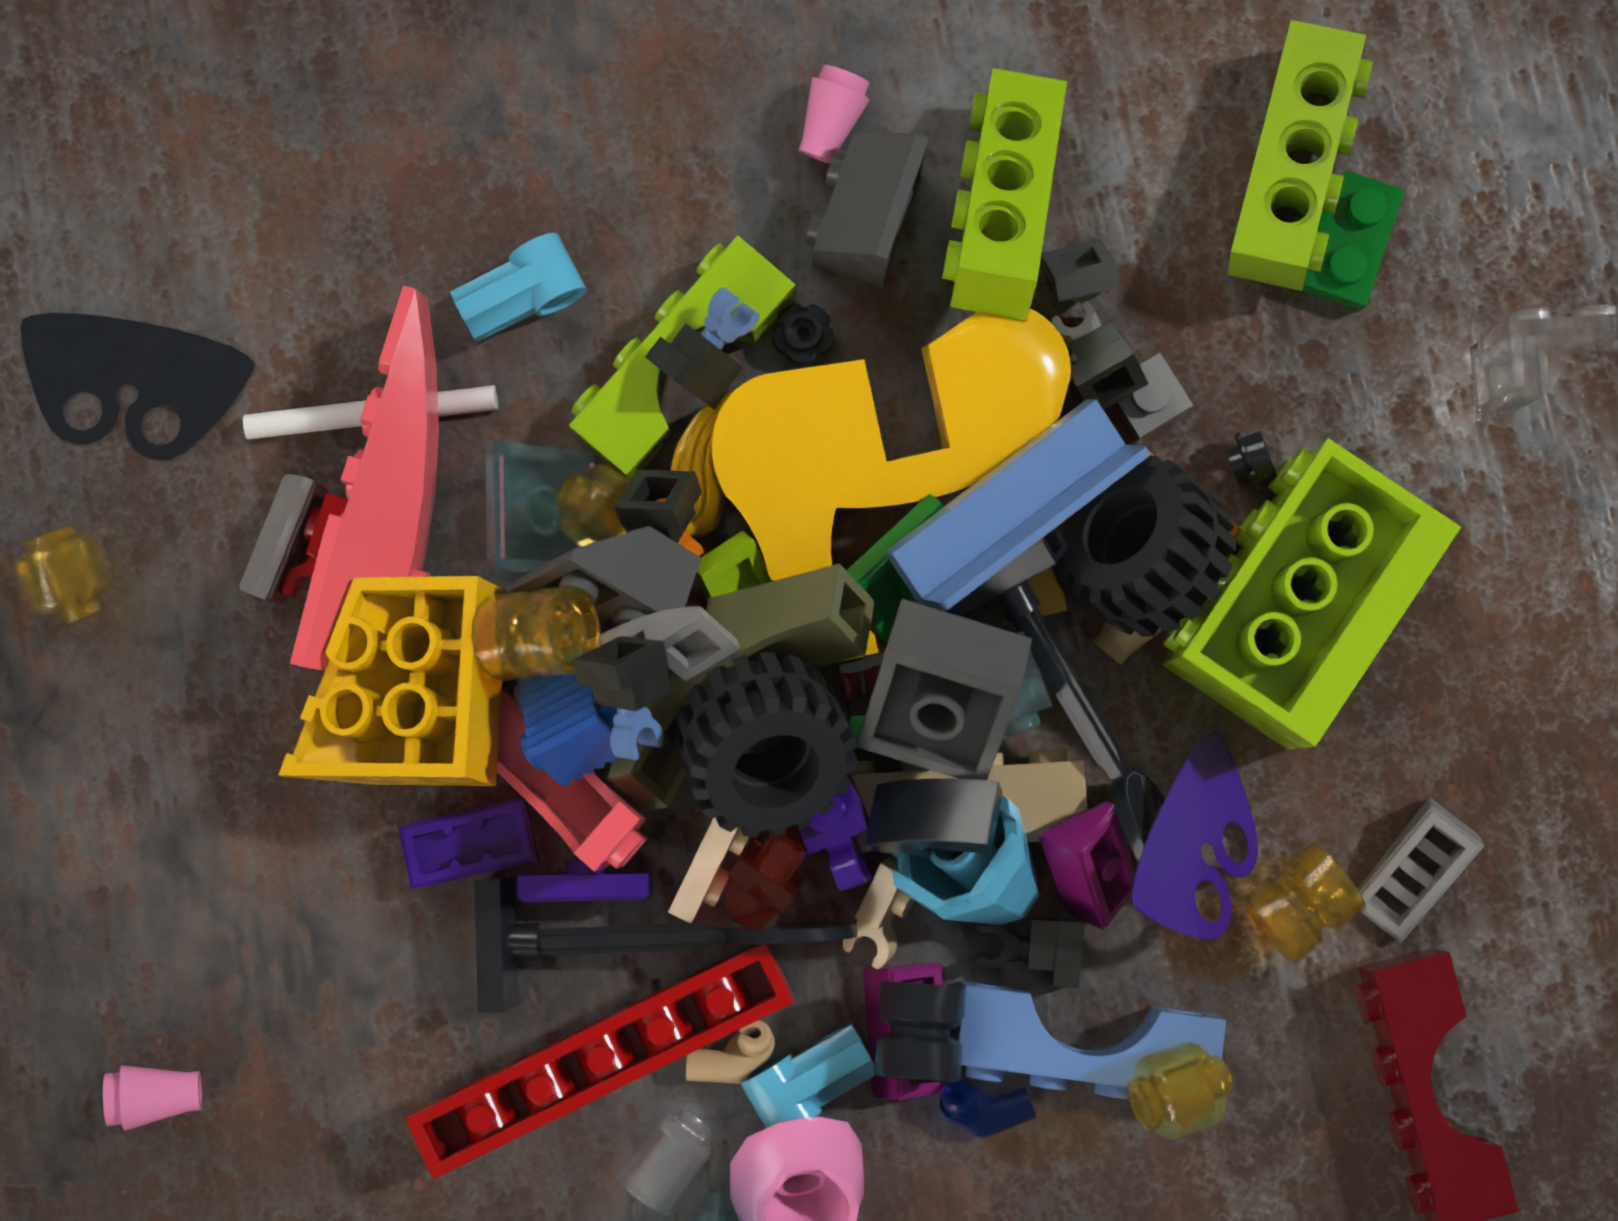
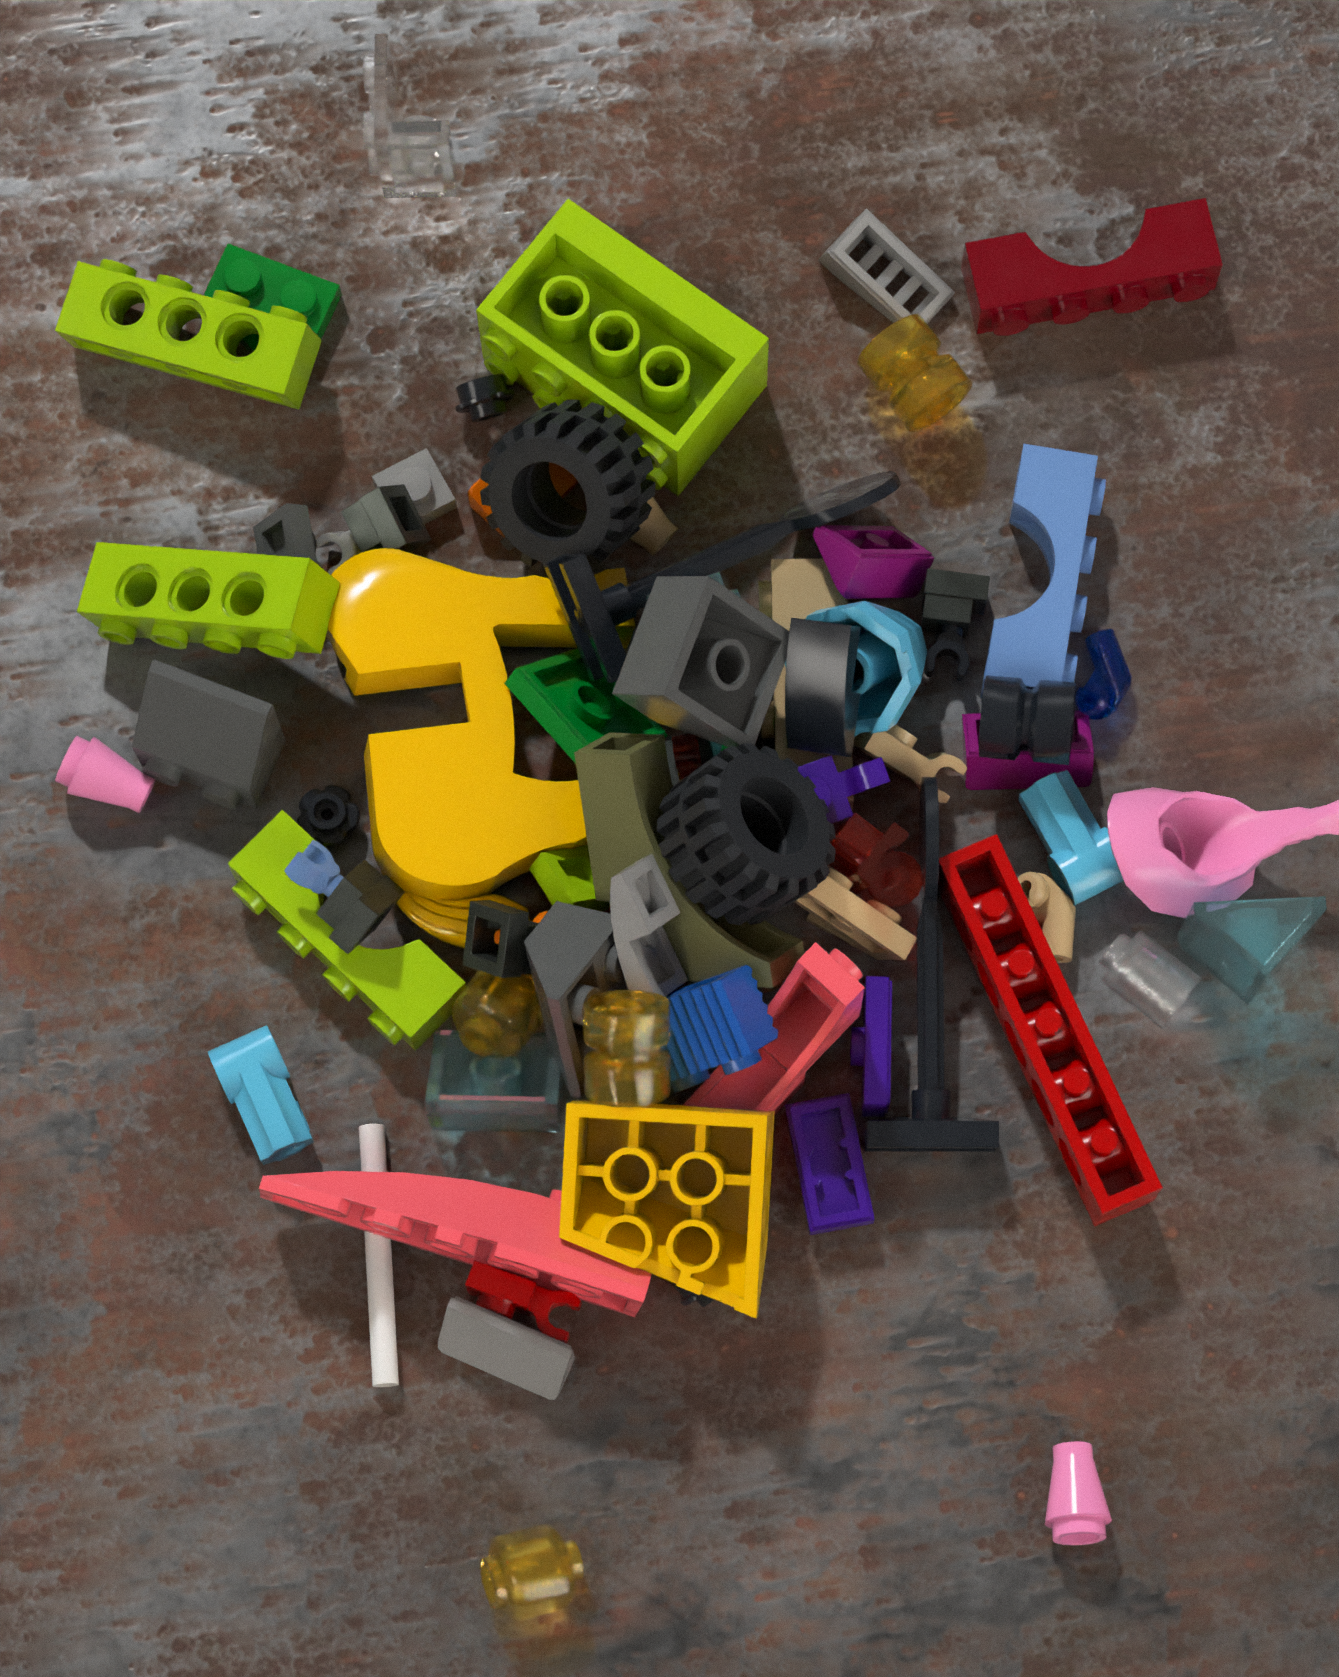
camera: 85 degrees left, 10 degrees down
black piece [21,313,254,459] -> none
pearl dark grey piece [573,636,672,760] -> none
medium blue panel [884,399,1150,611] -> none
clear yellow head [1127,1041,1233,1140] -> none
dark purple piece [1132,730,1258,940] -> none

